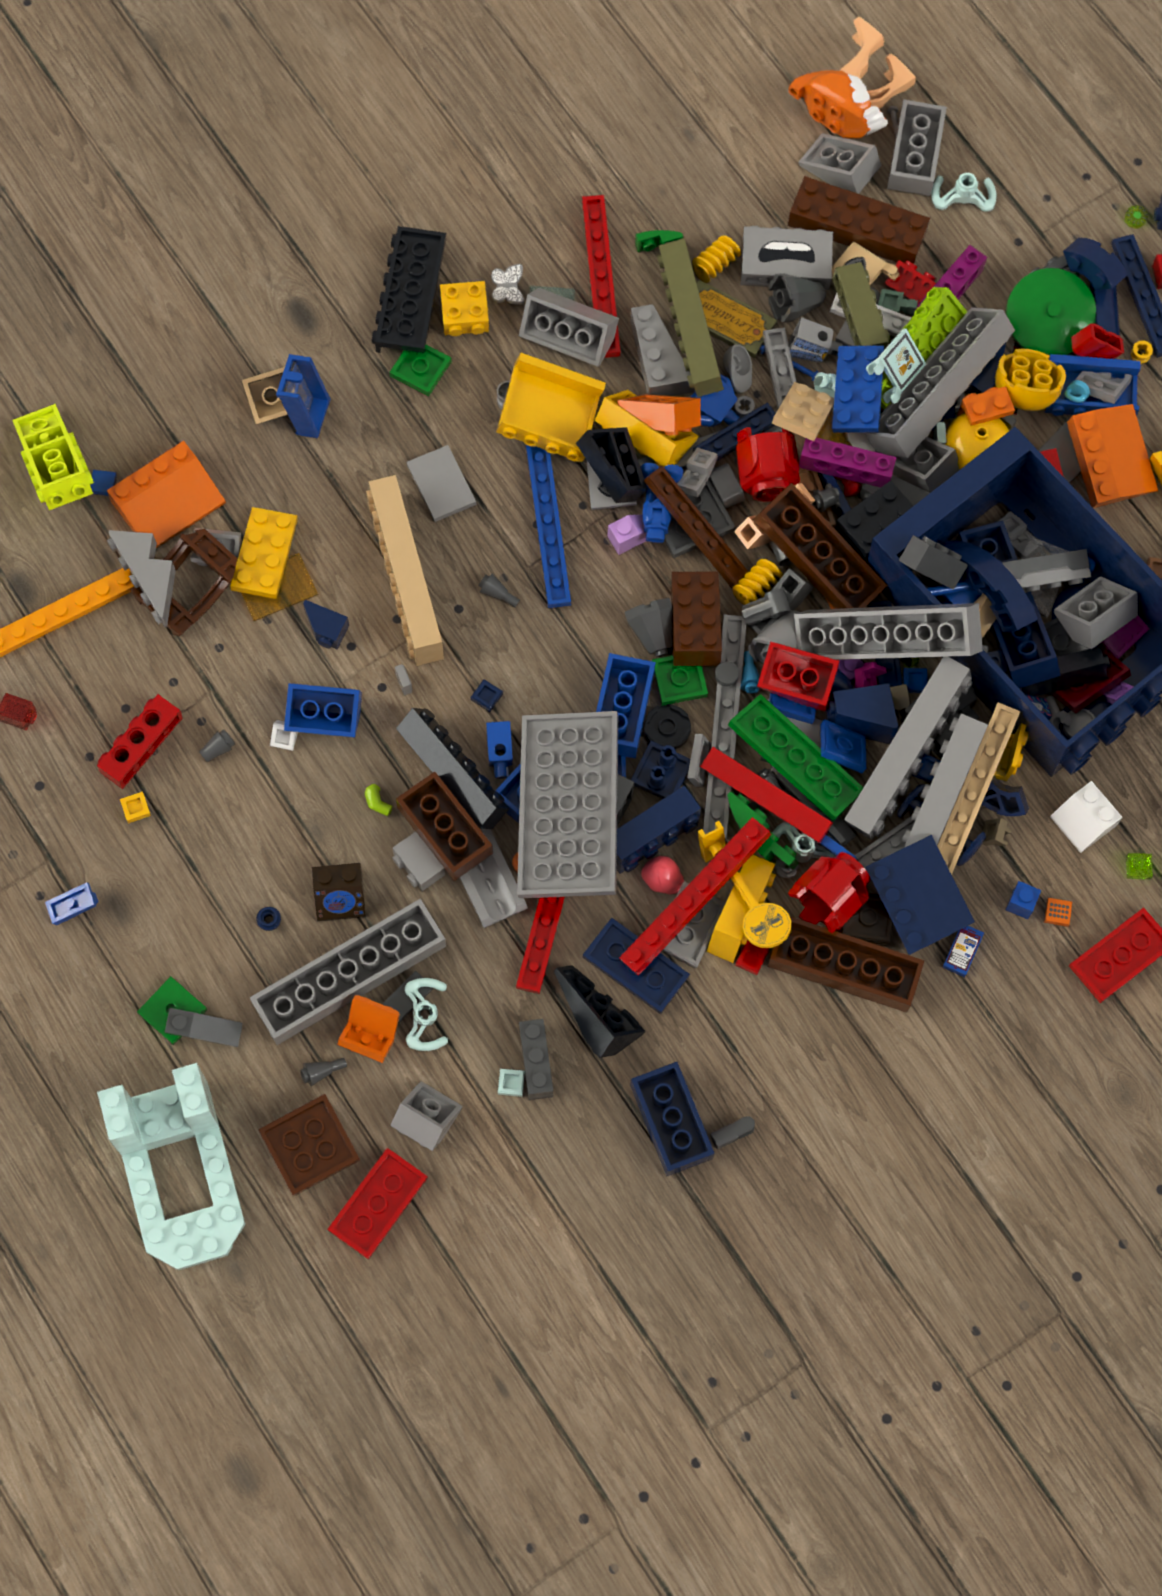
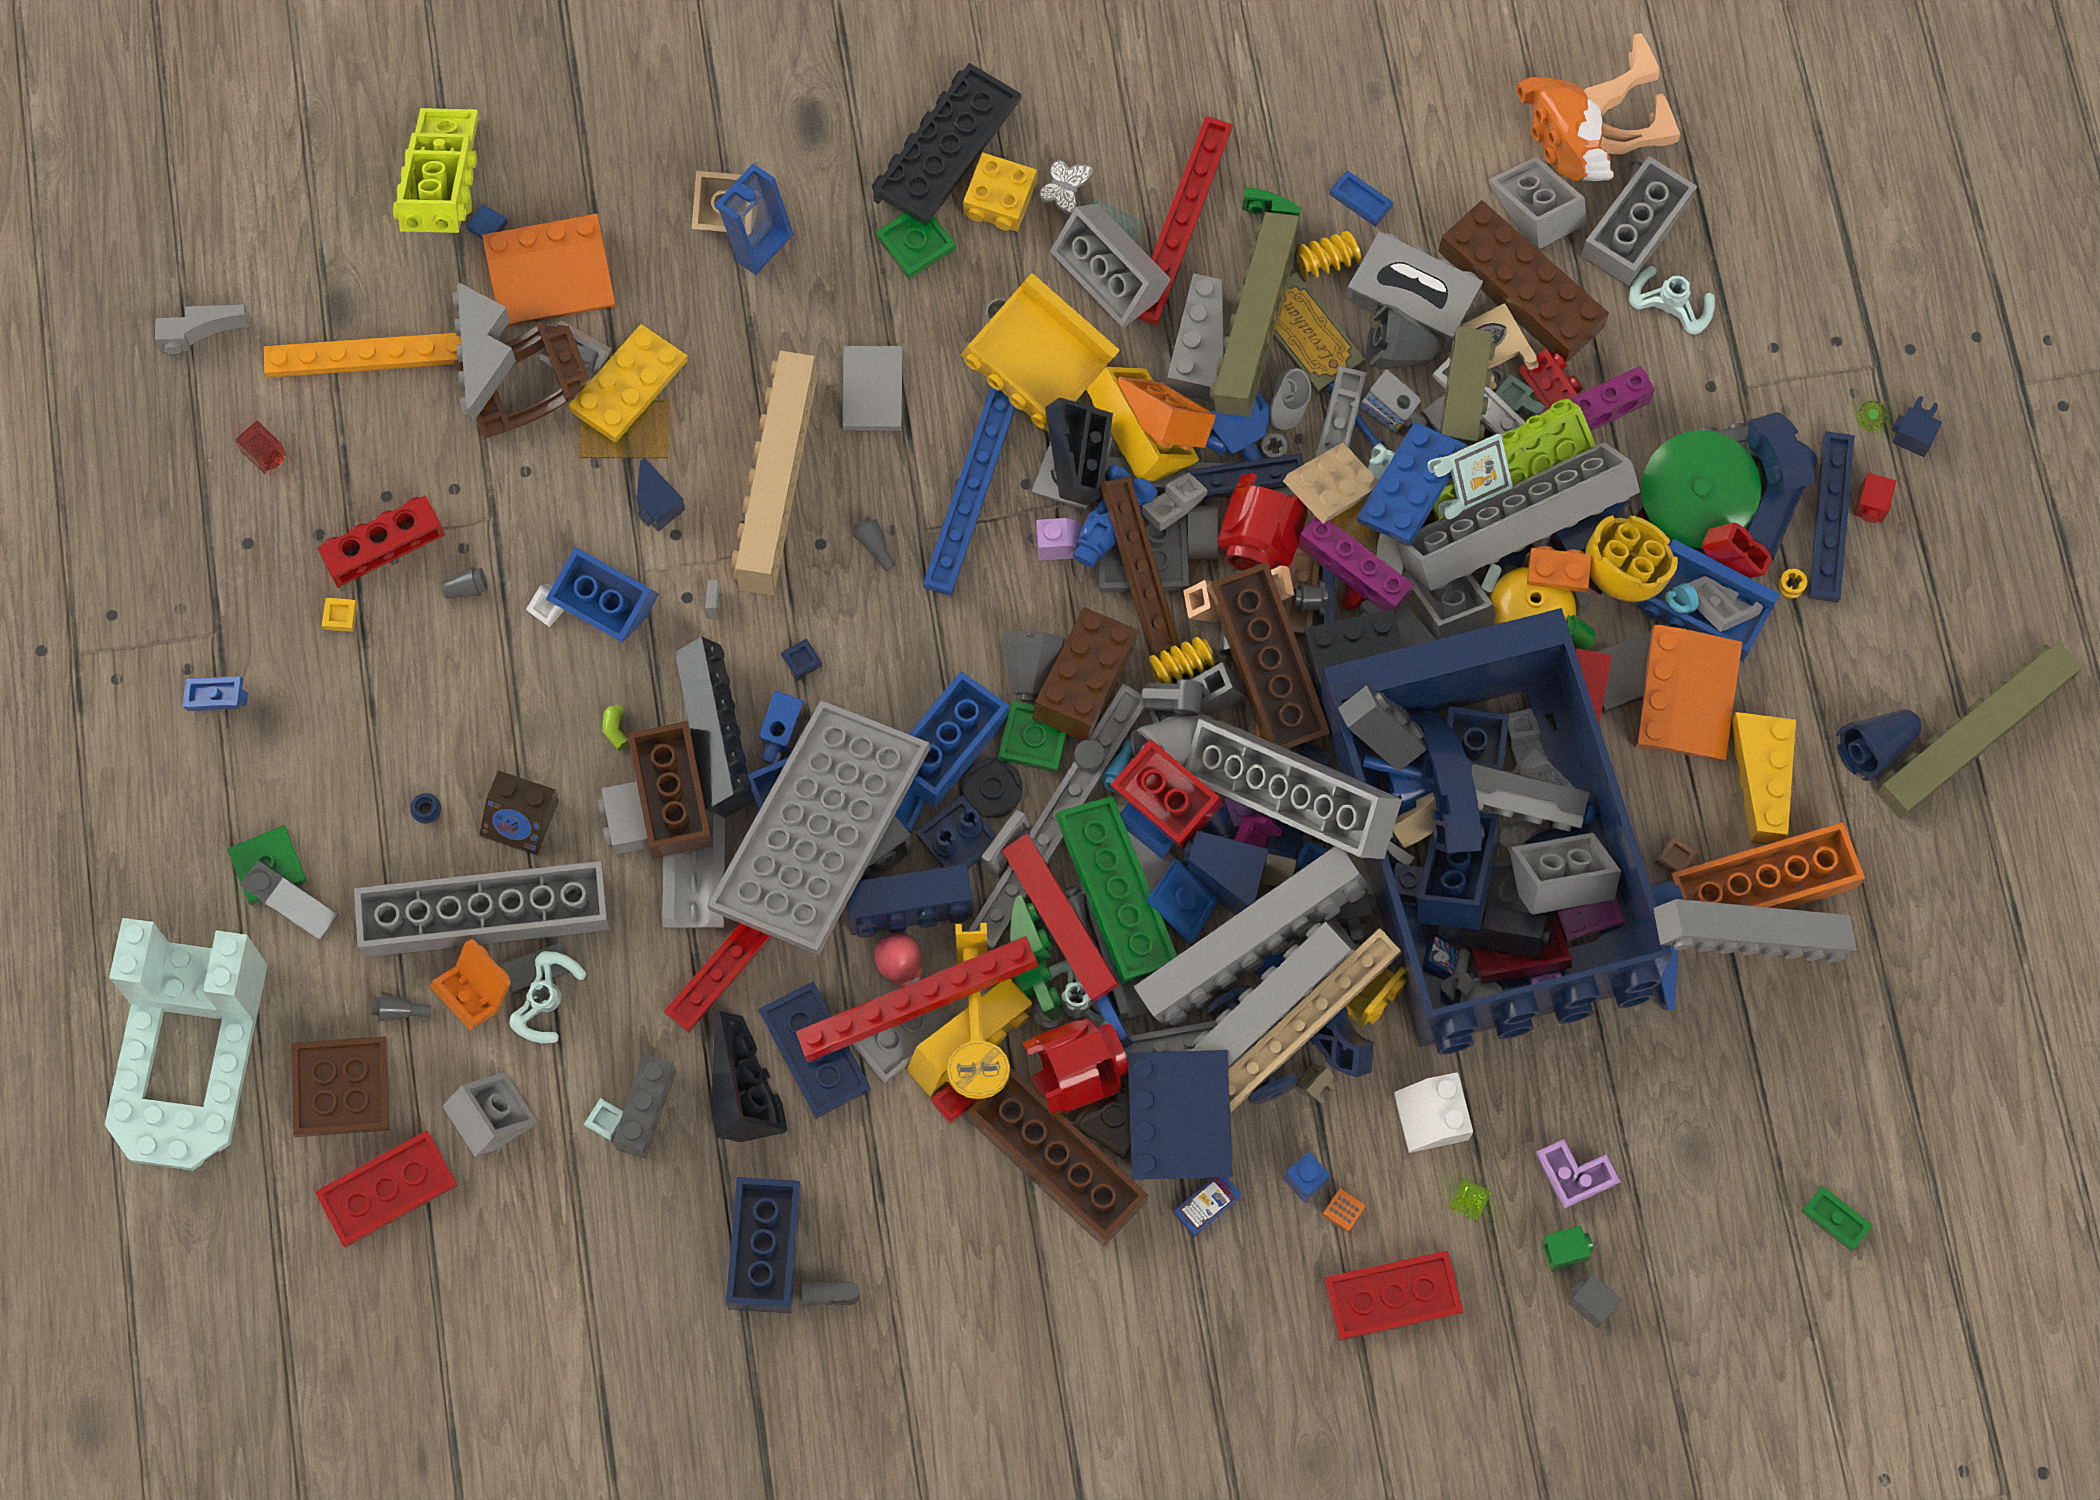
camera: 25 degrees right, 0 degrees up
none -> blue tile [1329,170,1393,227]

